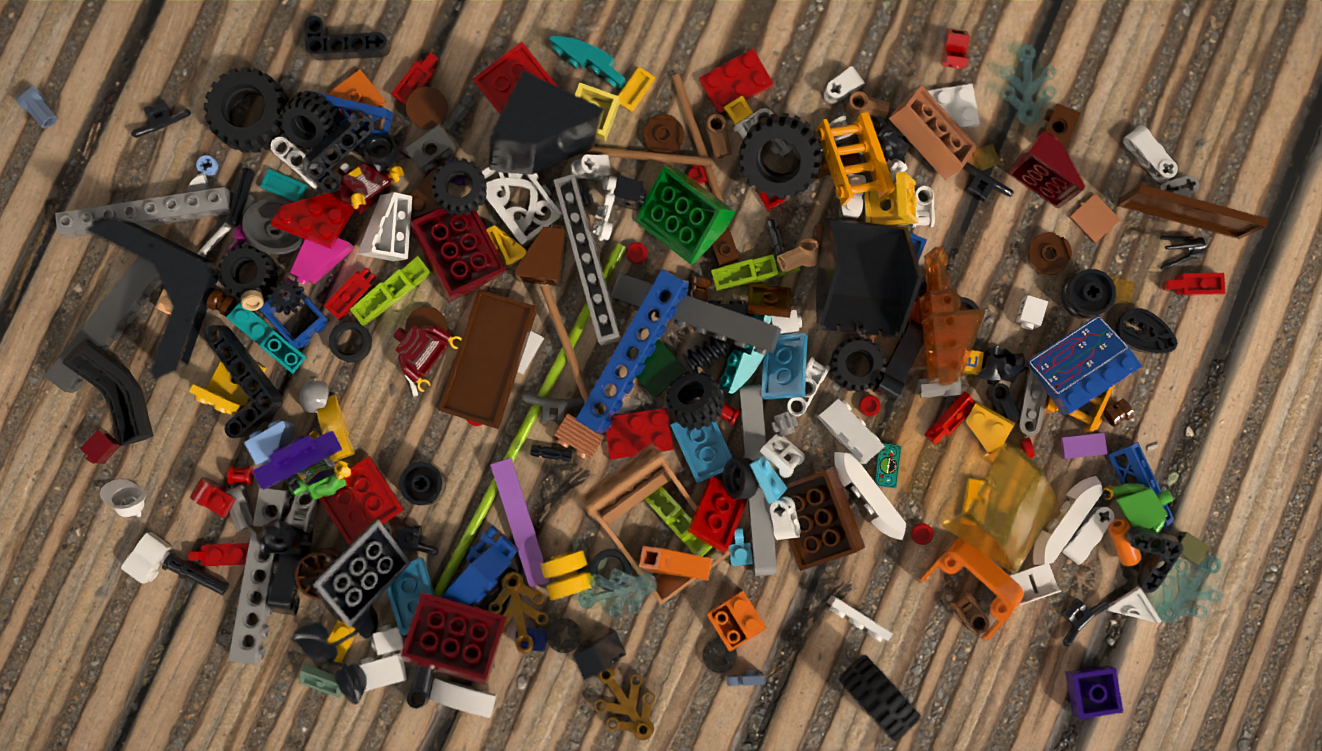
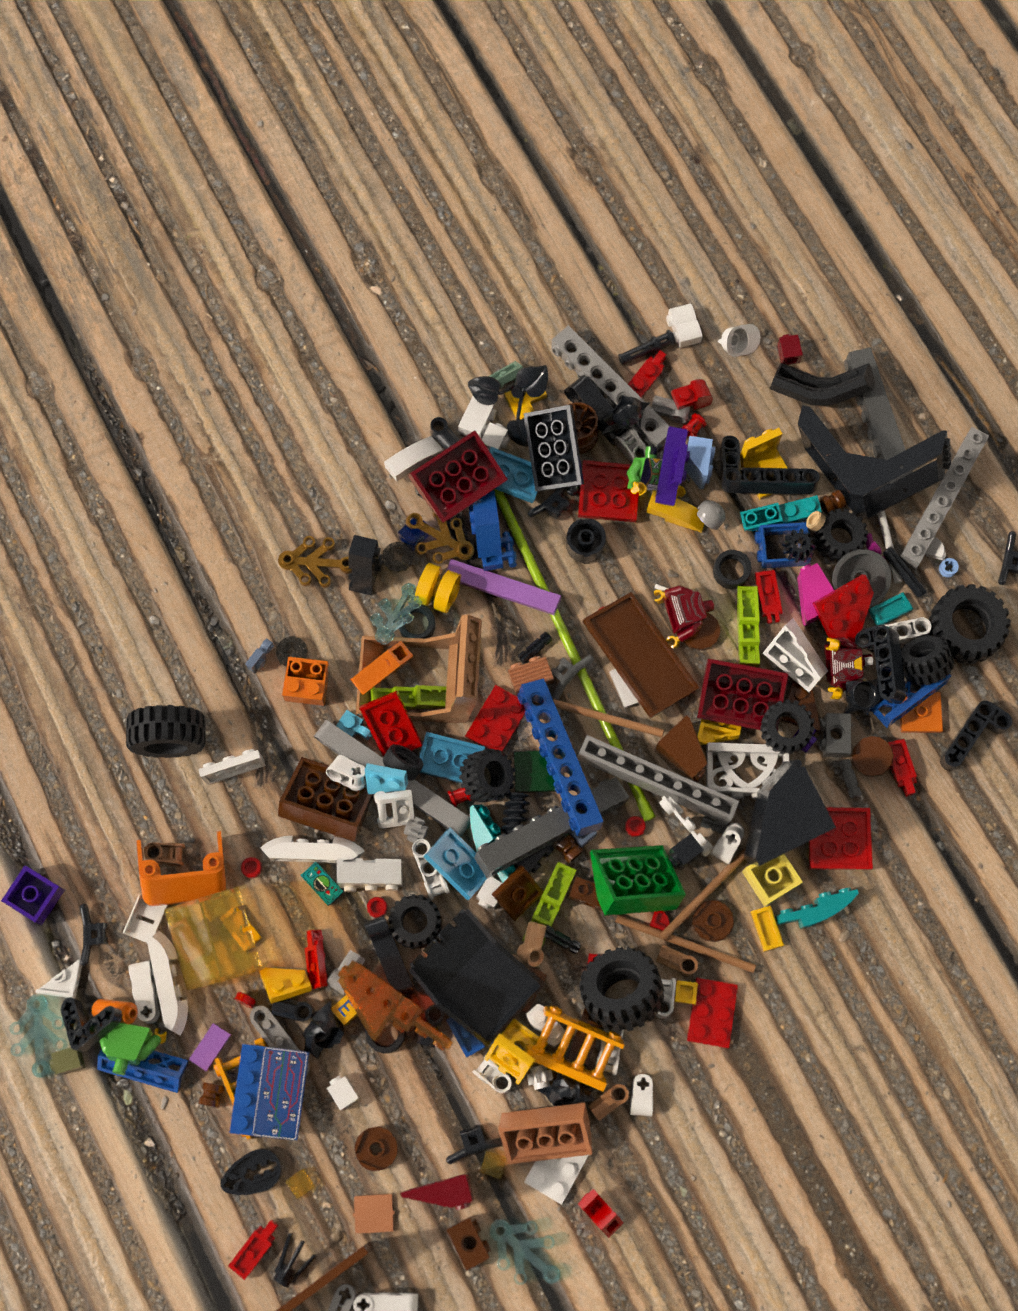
camera: 130 degrees right, 10 degrees down
black wheel [1061,269,1116,319] -> none

